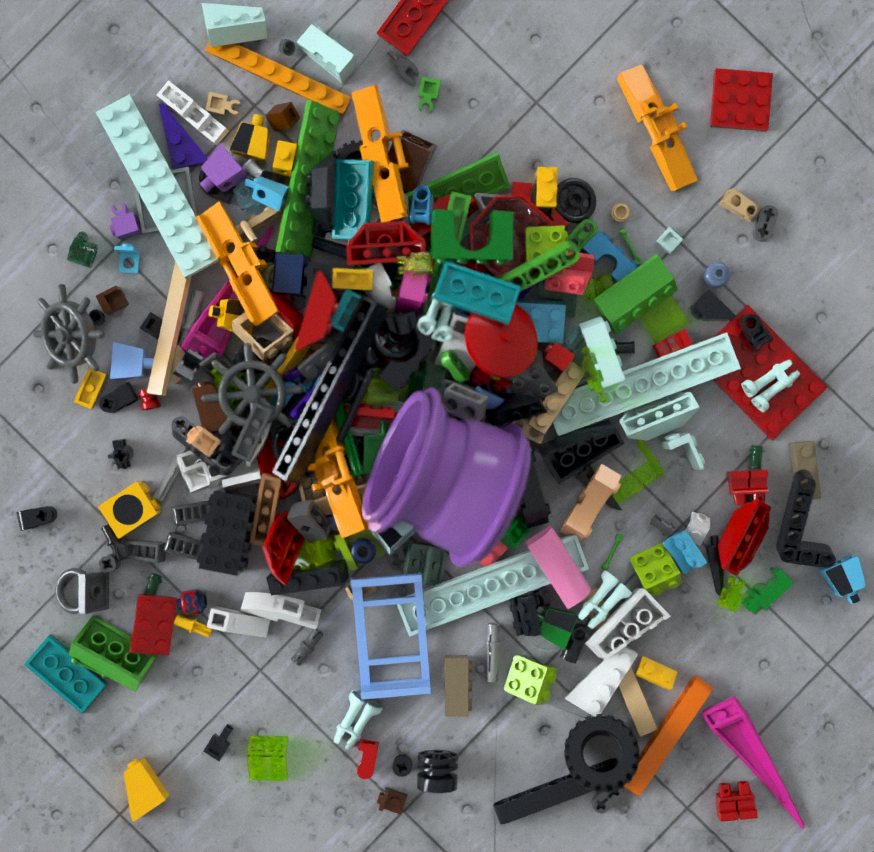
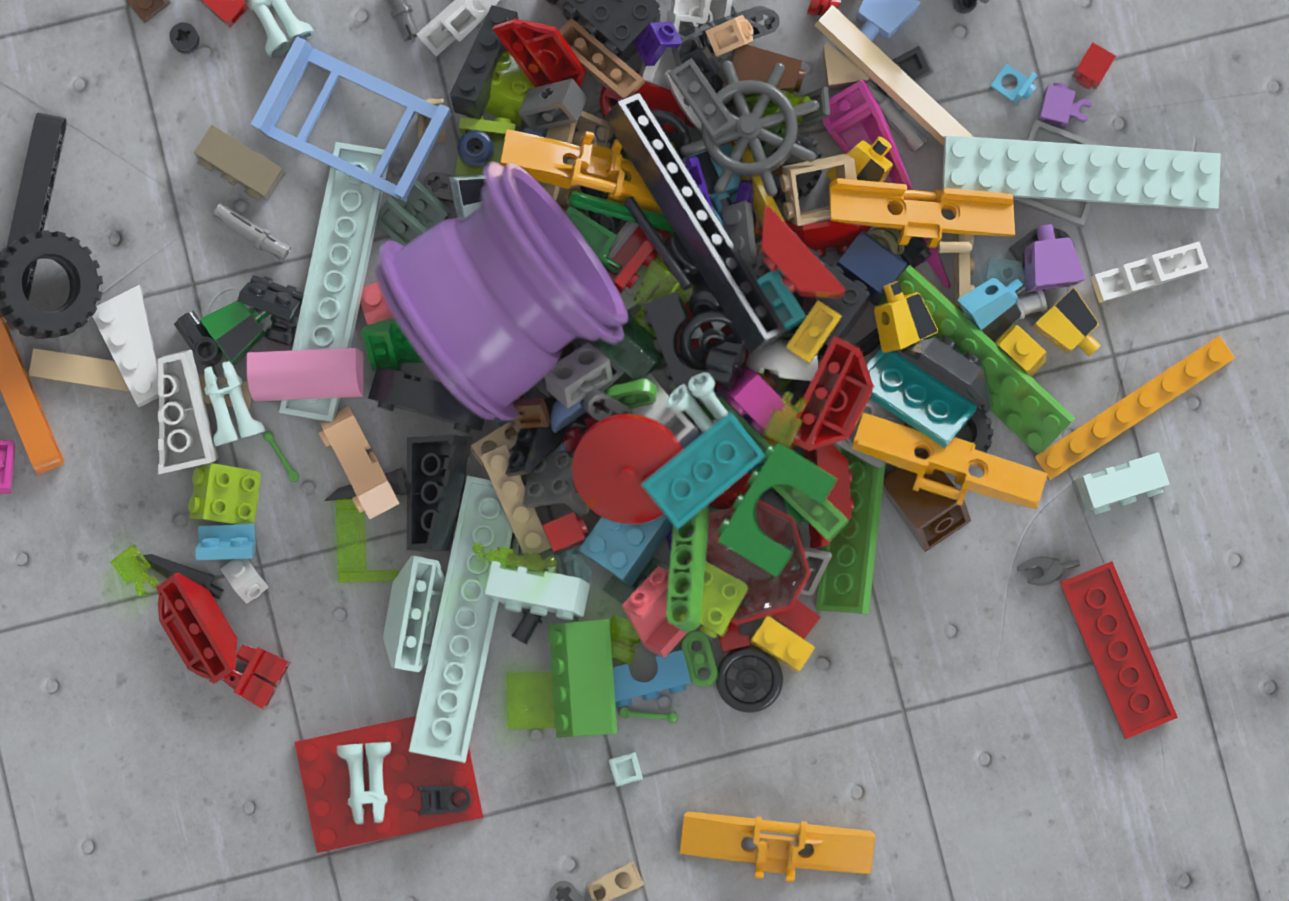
camera: 115 degrees right, 5 degrees down
clear green piece [67,231,98,268] -> none
reddish brown panel [96,286,129,315] -> none
dark purple wing [159,103,208,169] -> none
black bracket [173,349,205,383] -> none
light aqua wedge [202,3,268,47] -> none
tan plate [205,92,241,116] -> none
reddish brown panel [265,102,300,131] -> none
dark grey hinge [278,39,295,56] -> none
dark azure piece [410,185,434,225] -> none
black wheel [417,749,458,793] -> none
bright green plate [418,77,441,113] -> none
bracket [504,655,557,705] -> none
tan plate [611,203,630,223] -> none
yellow plate [635,656,678,691] -> none
dark grey pin [649,514,675,537] -> none
red leg [653,329,693,358] -> none
light aqua bracket [661,433,705,471] -> none
black slope [689,290,737,321] -> none
sand blue head [703,262,730,288] -> none
green hips [741,567,794,615] -> none
clear green pin [749,445,765,469] -> none
black beam [776,469,836,568] -> none
dark tan brick [789,441,822,500] -> none
medium azure torso [819,555,866,604] -> none
none -> reddish brown bracket [512,395,551,428]
none -> dark grey beam [583,390,633,421]
none -> dark purple bracket [635,22,682,66]
none -> yellow torso [874,281,938,353]
none -> red brick [1072,42,1116,90]

